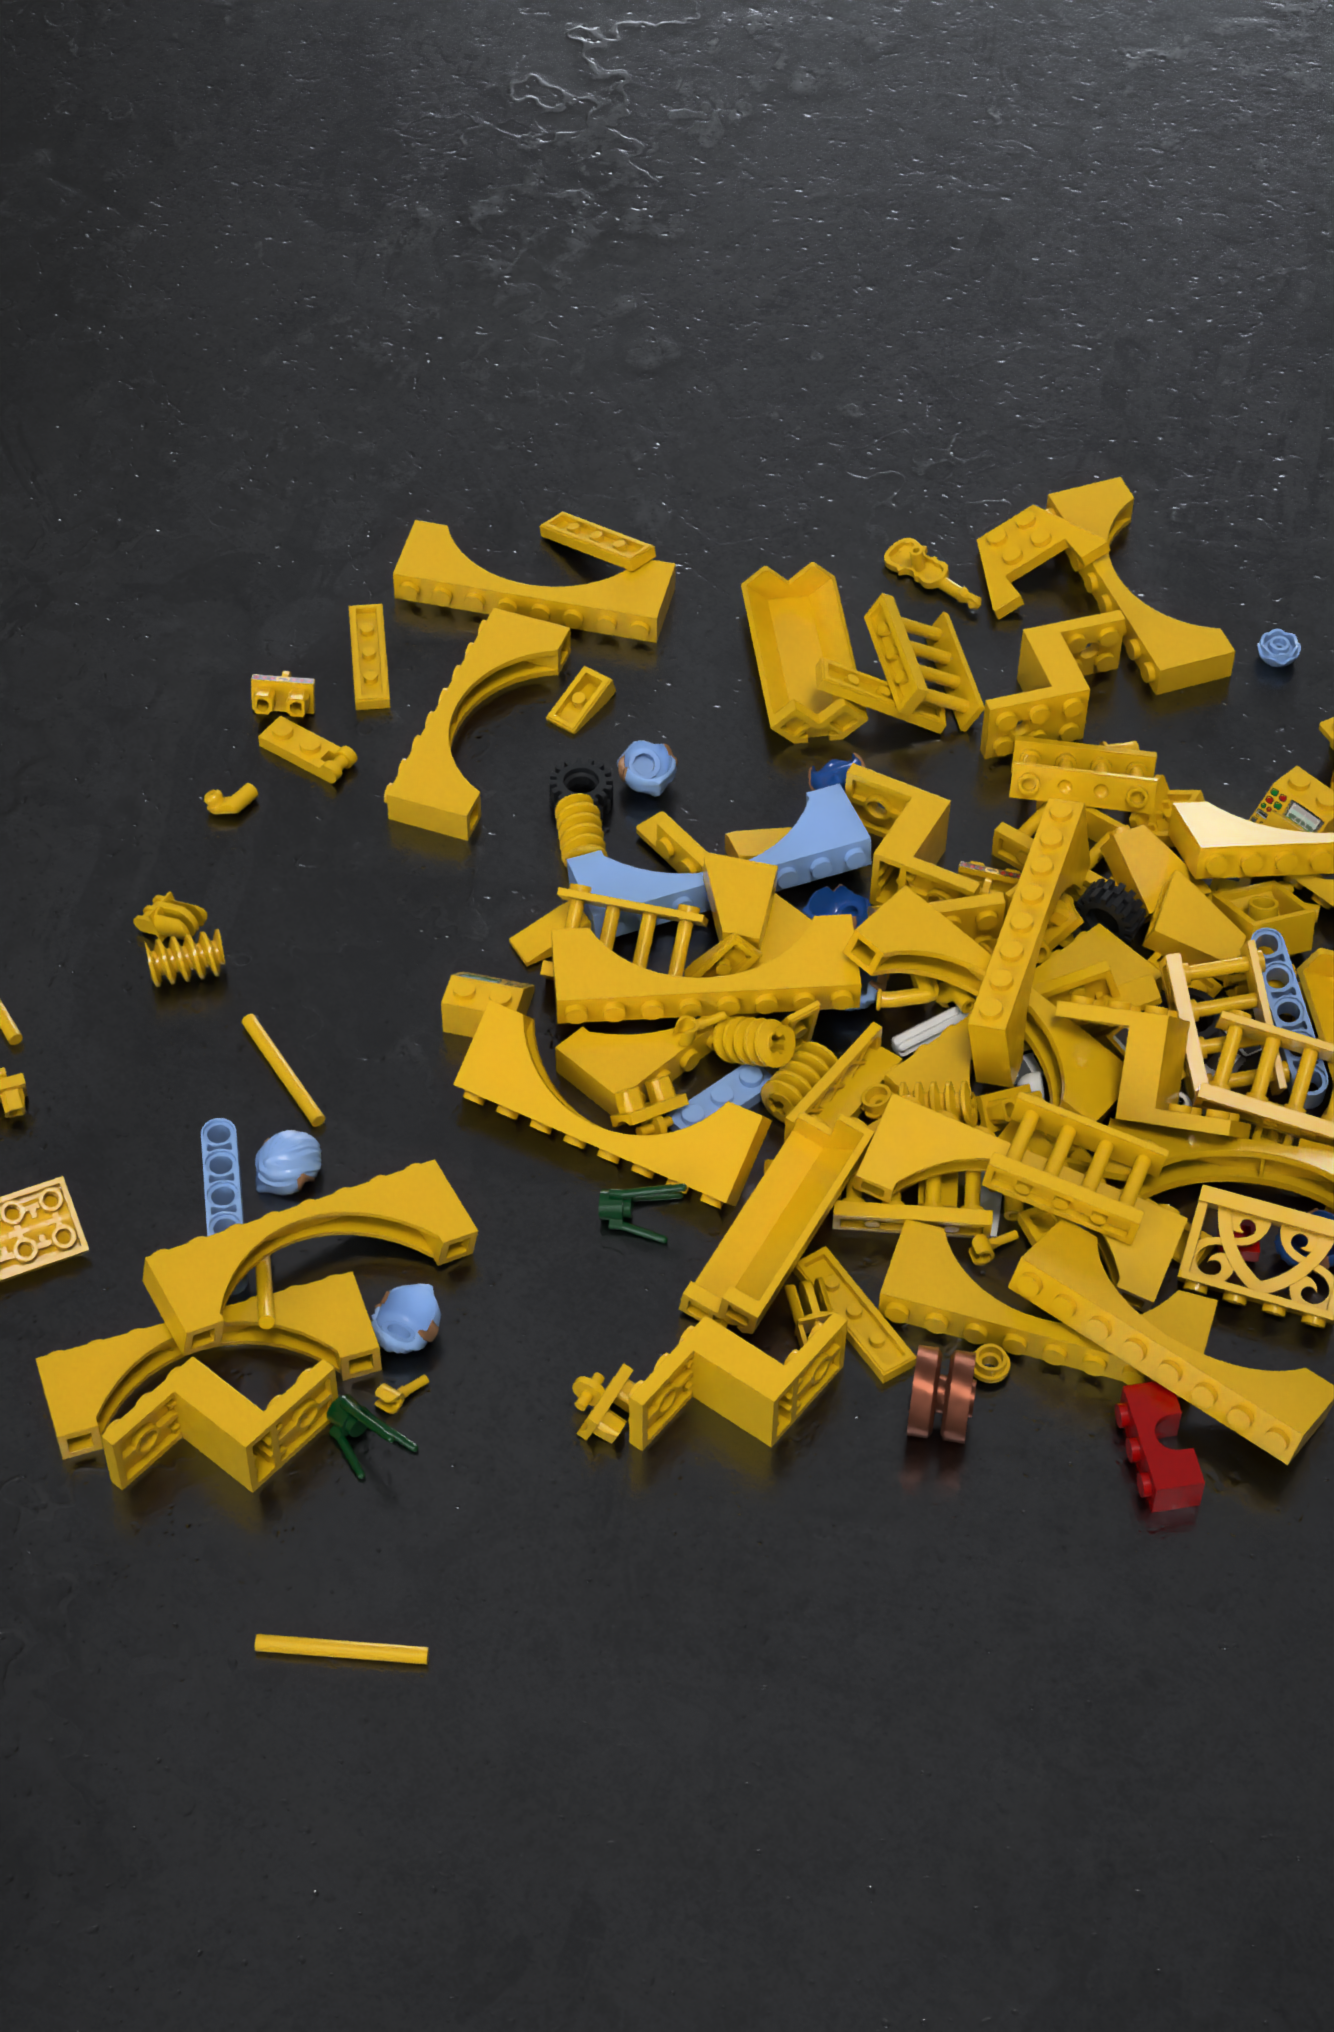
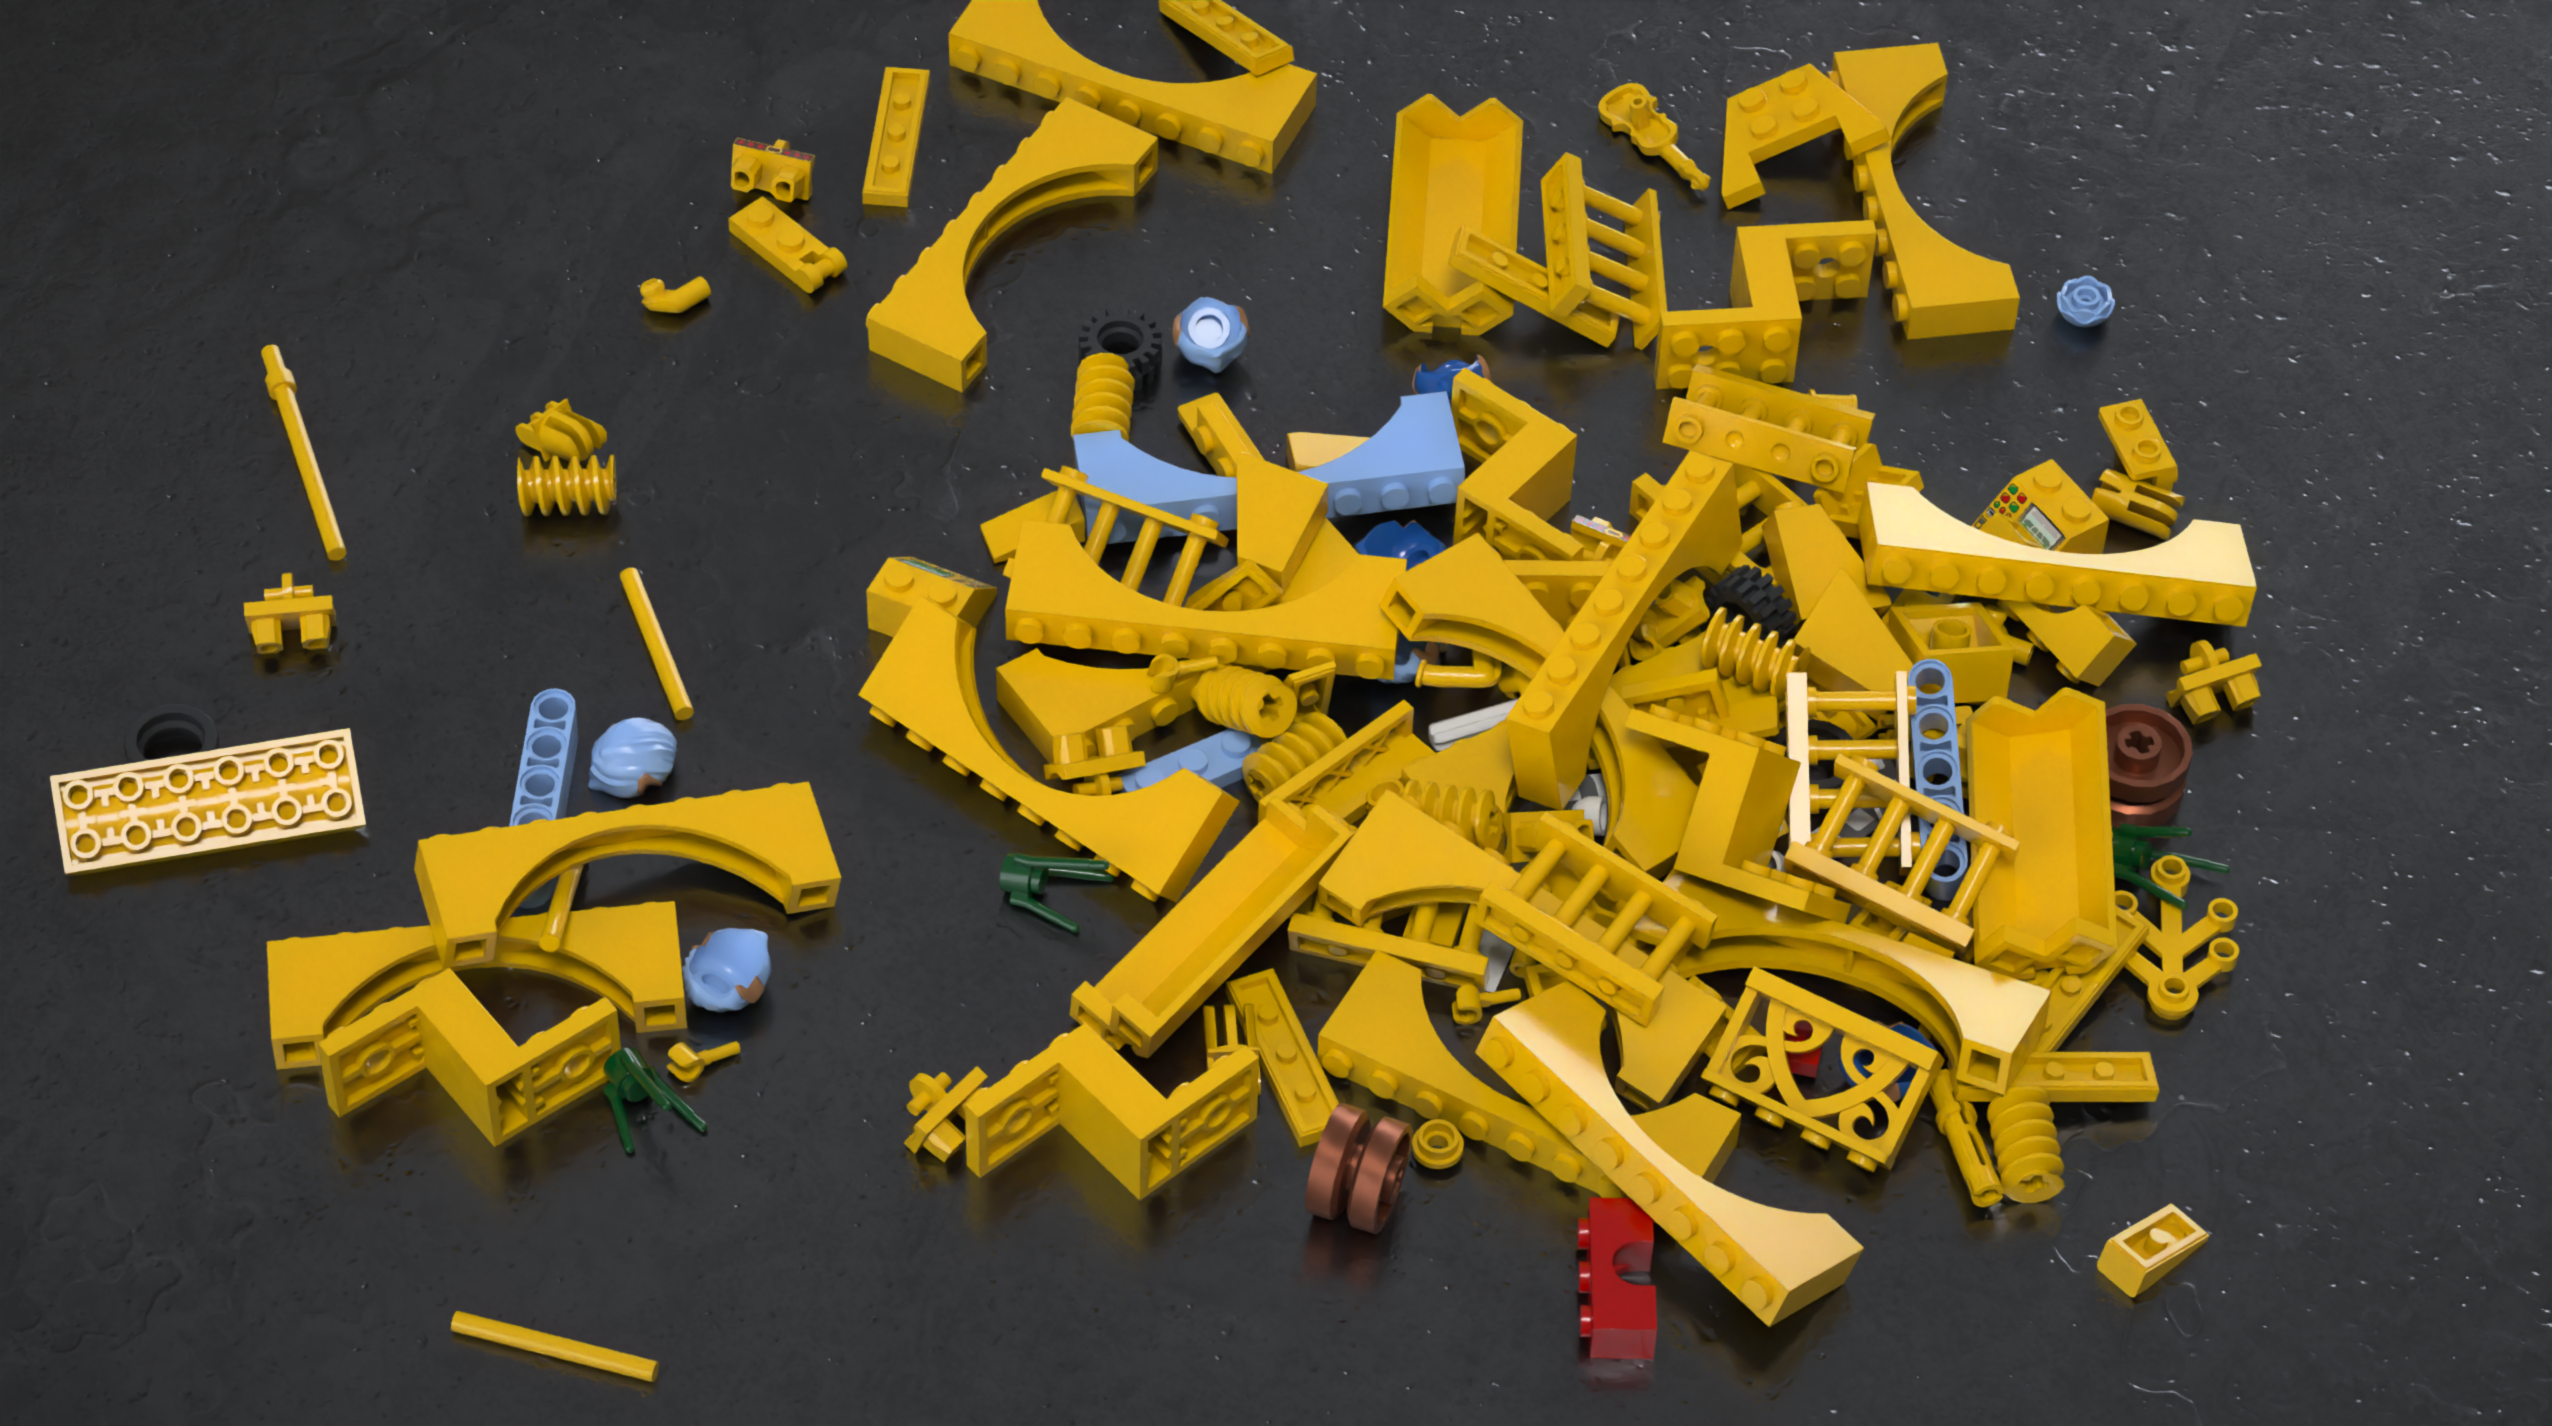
camera: 10 degrees right, 0 degrees up
yellow slope [546,665,616,735] -> none
none -> yellow piece [1701,607,1811,701]

